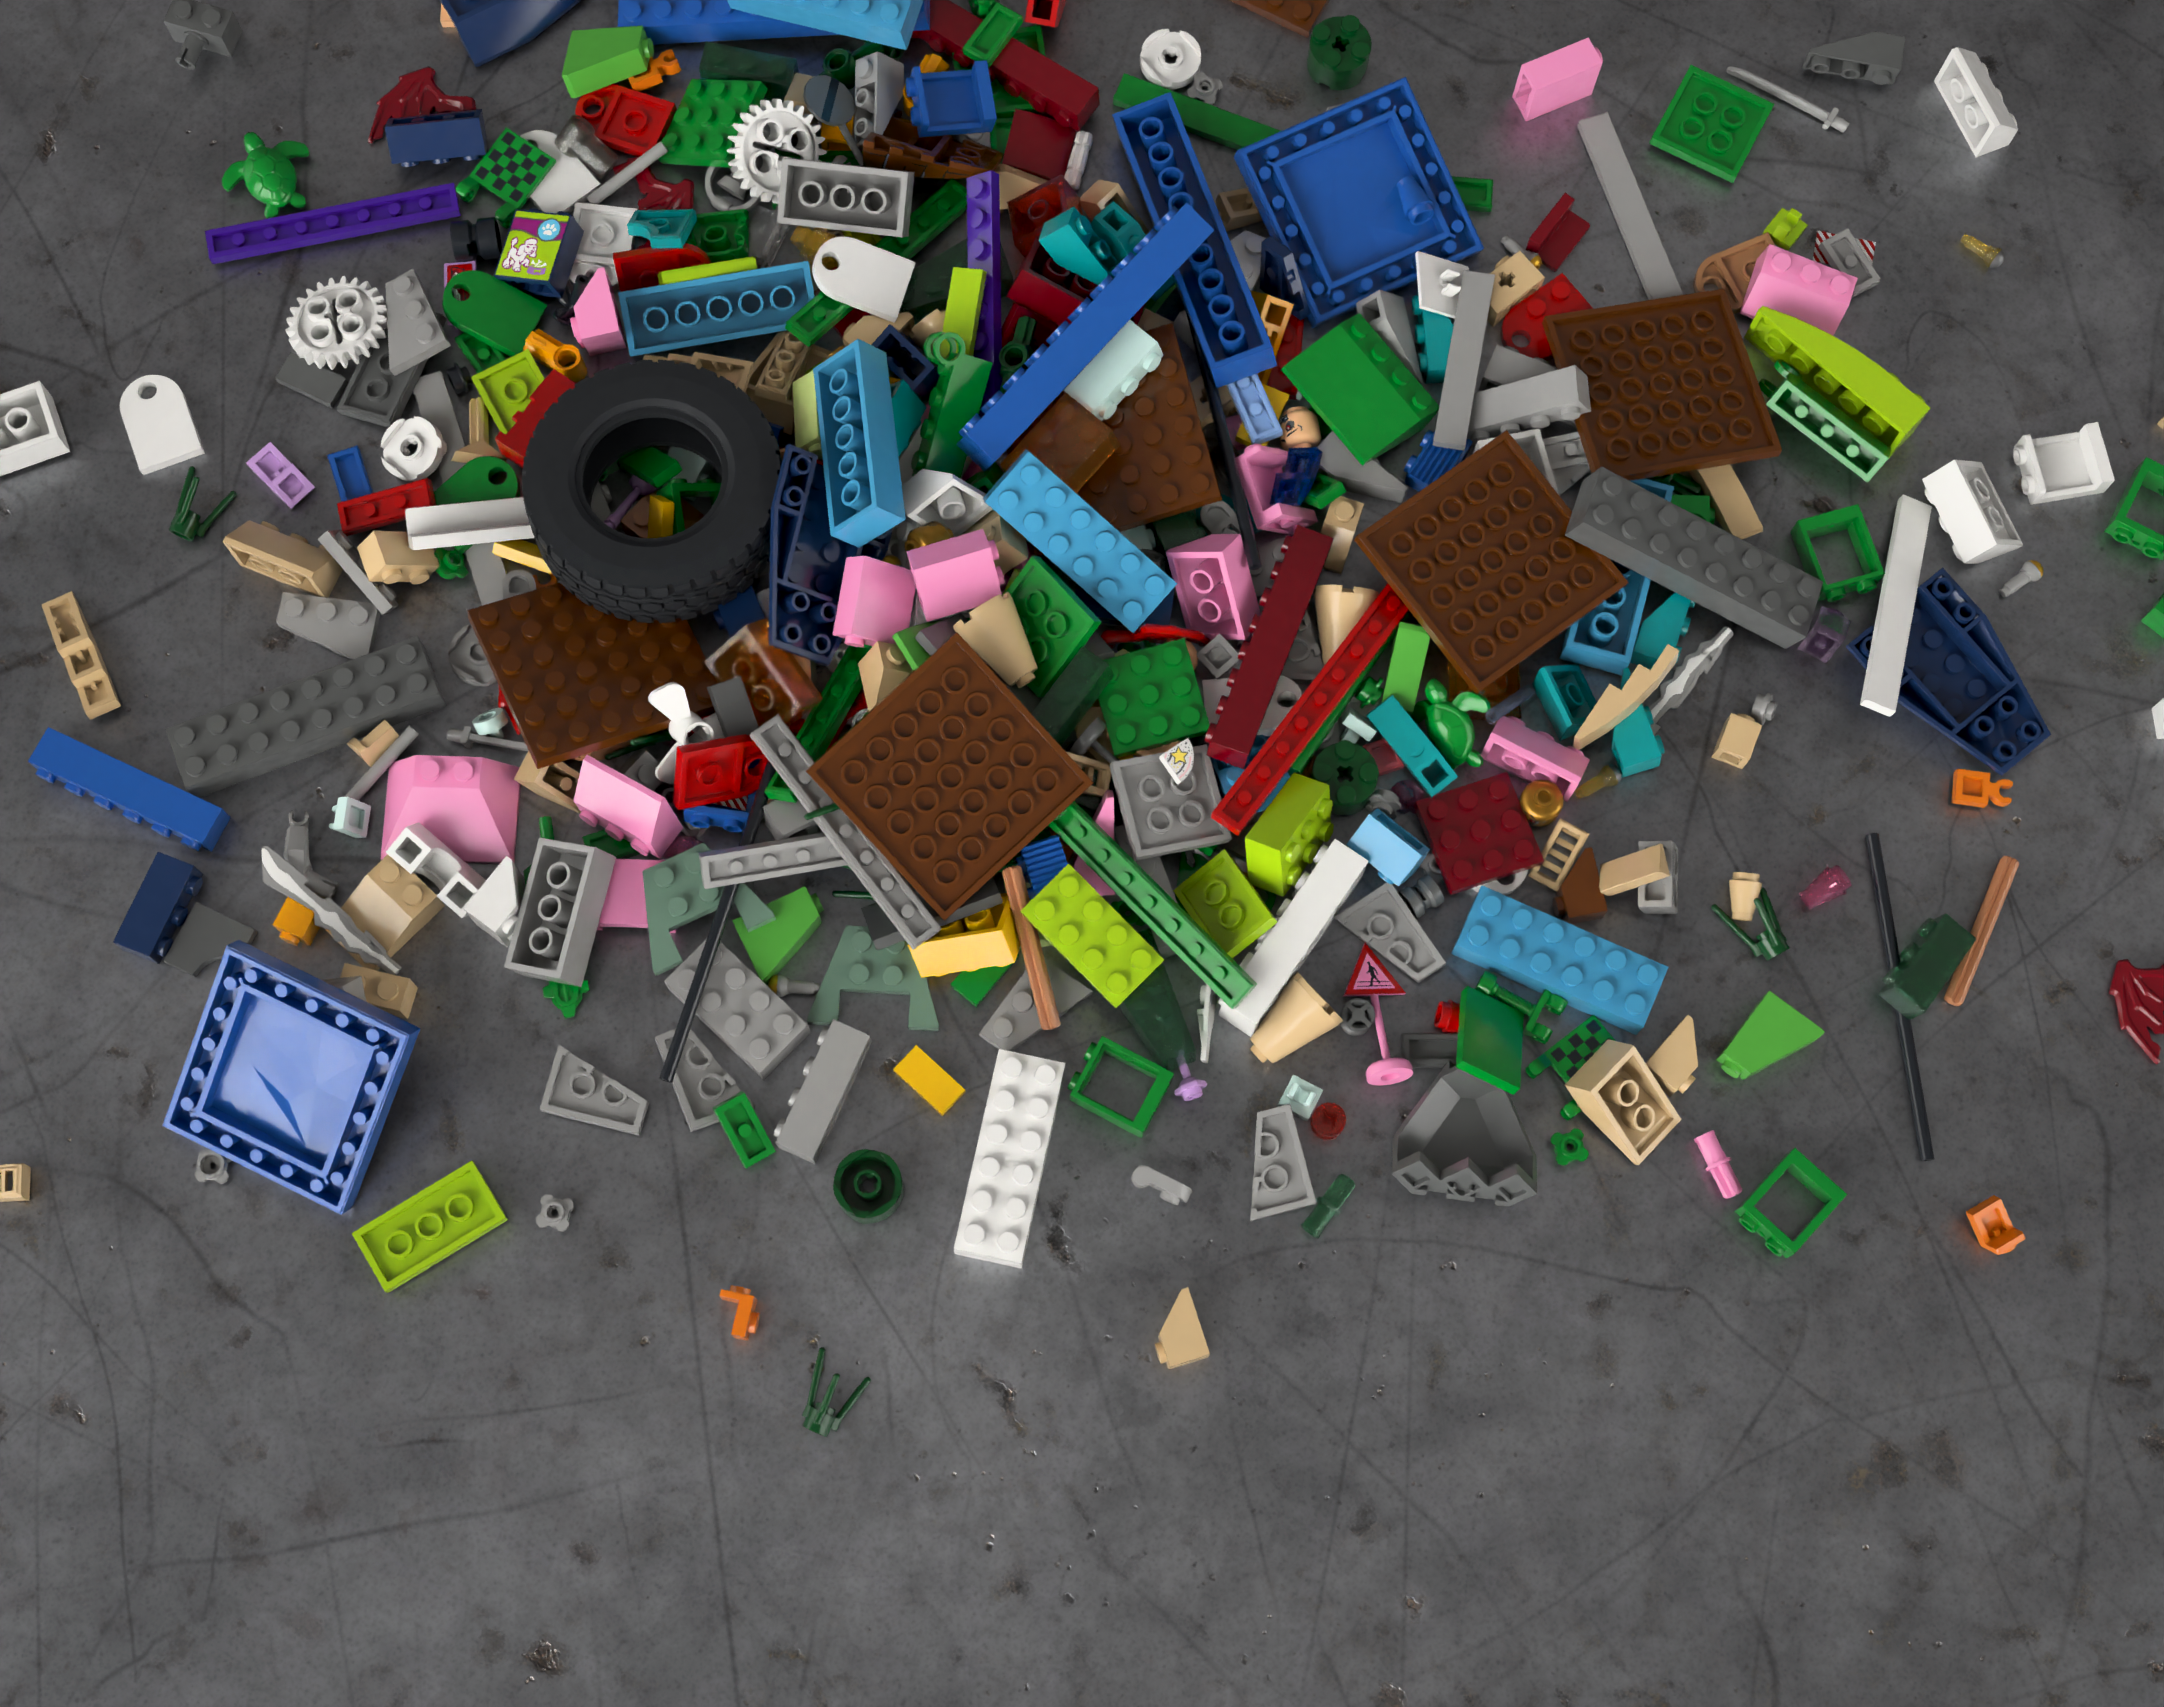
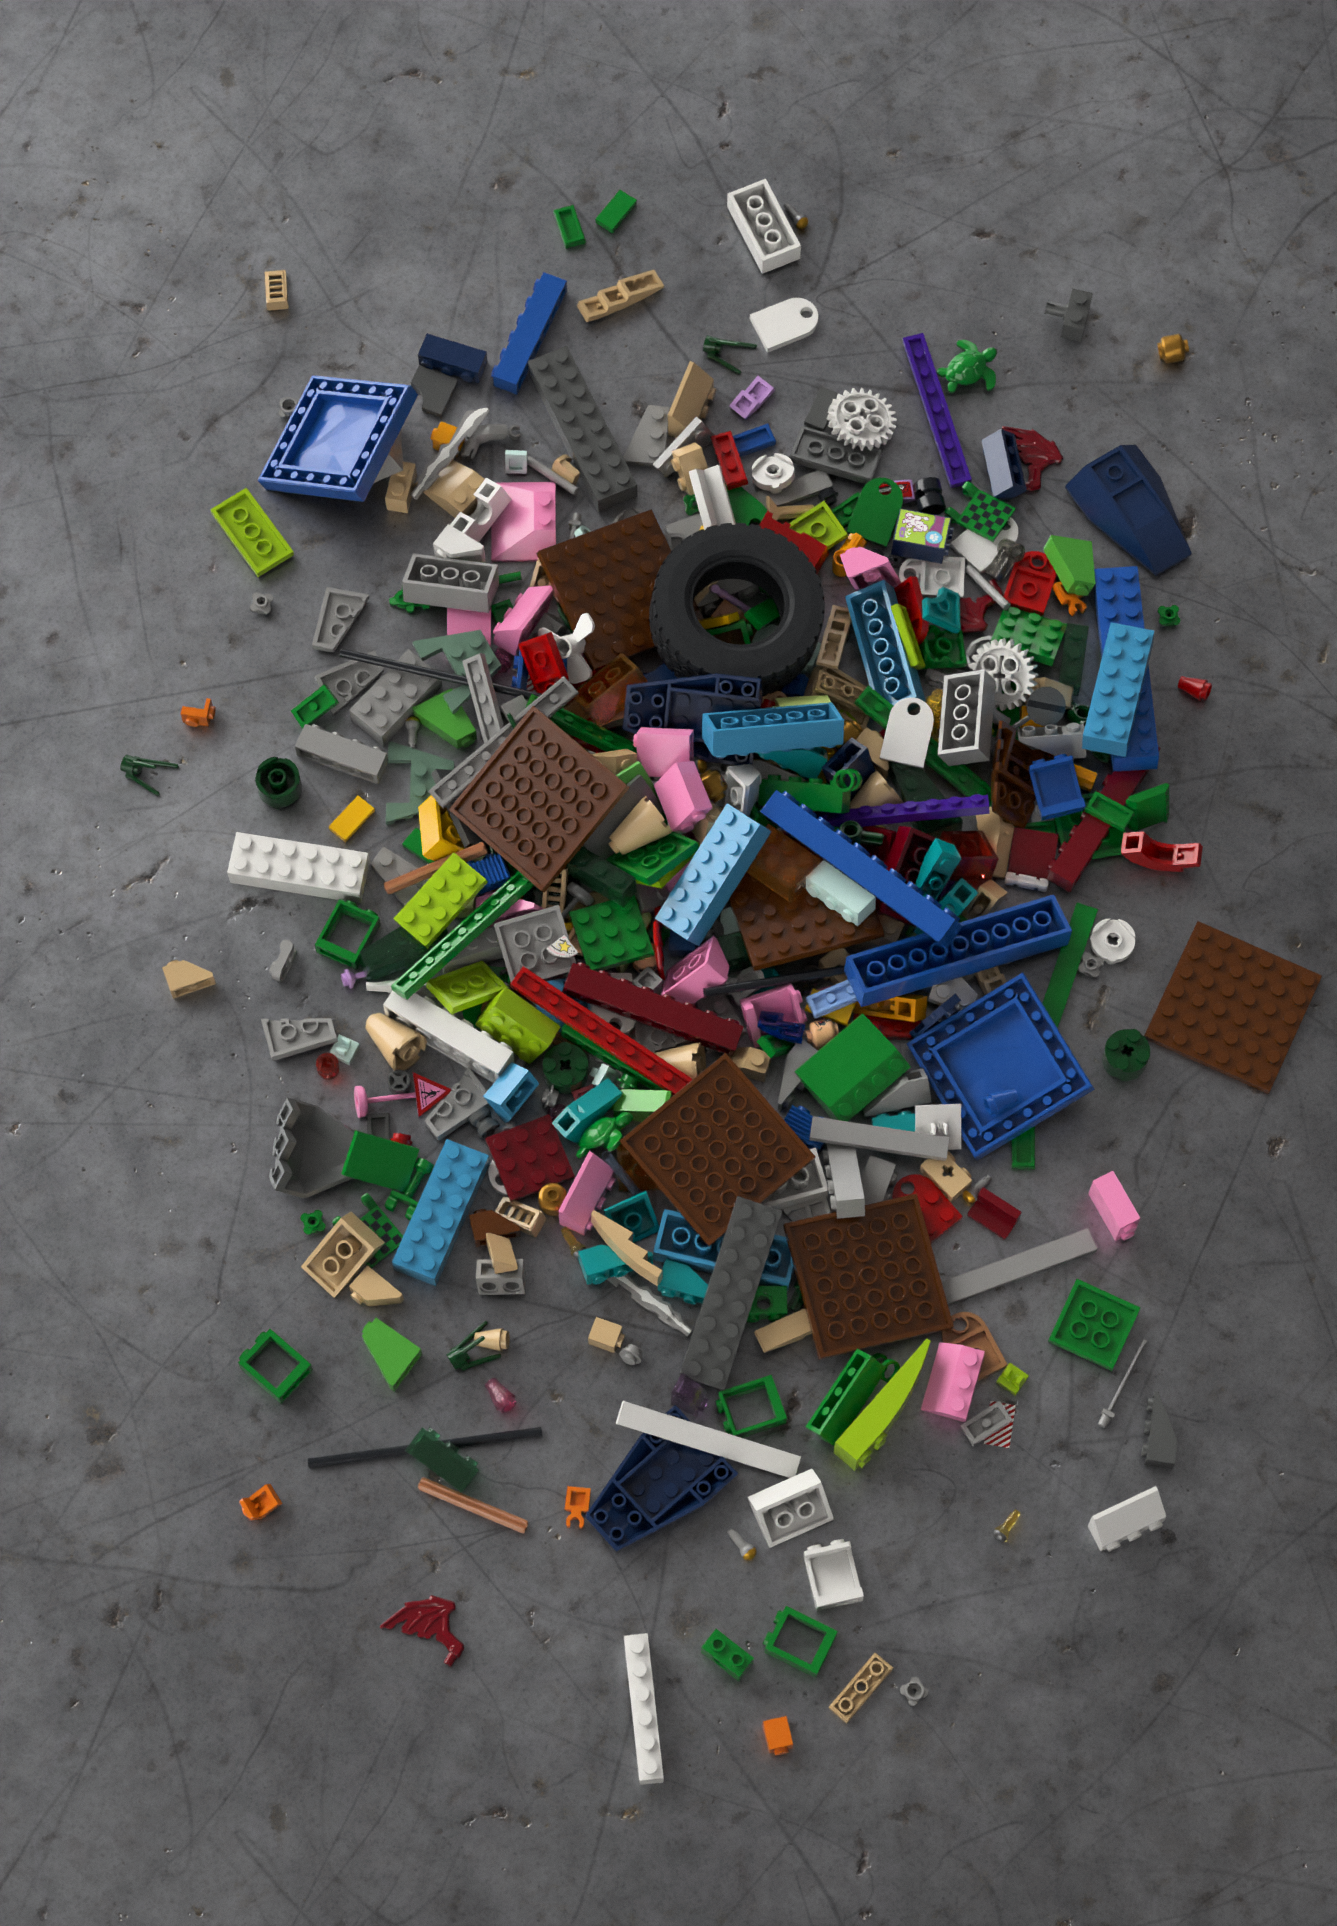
camera: 90 degrees right, 5 degrees down
light grey wing [385,269,451,376] -> none
dark grey tile [707,676,759,737] -> none
lime tile [940,267,987,358] -> none
clear green axle [1301,1174,1356,1239] -> none
bright pink axle [1694,1130,1742,1199] -> none

